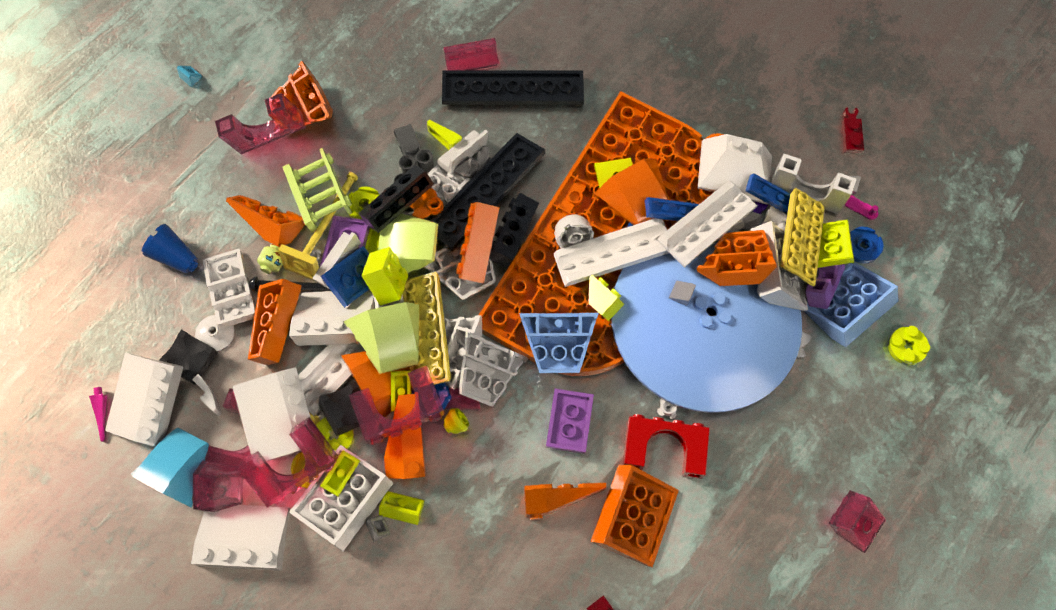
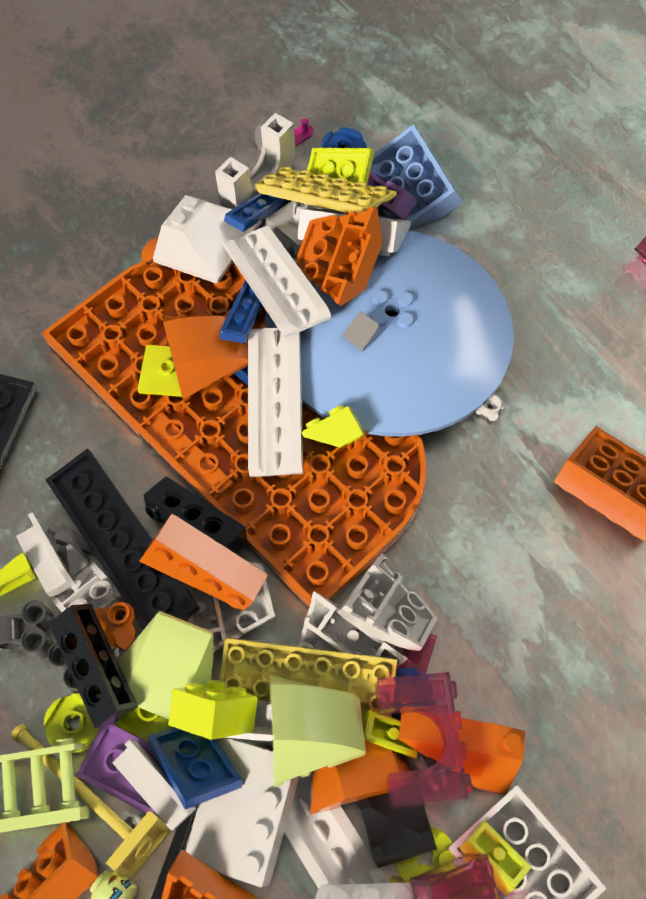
camera: 70 degrees left, 5 degrees down
light grey slope [366,515,390,542] -> none
neon yellow slope [379,491,425,525] -> none
neon yellow cone [443,408,469,434] -> none
light blue wedge [519,313,599,373] -> none
orange wedge [524,483,606,520] -> none
medium lavender plate [546,388,594,454] -> none
white cylinder [554,214,594,249] -> none
red arch [623,414,710,479] -> none
dark red plate [842,107,864,154] -> none
neon yellow plate [888,326,930,365] -> none

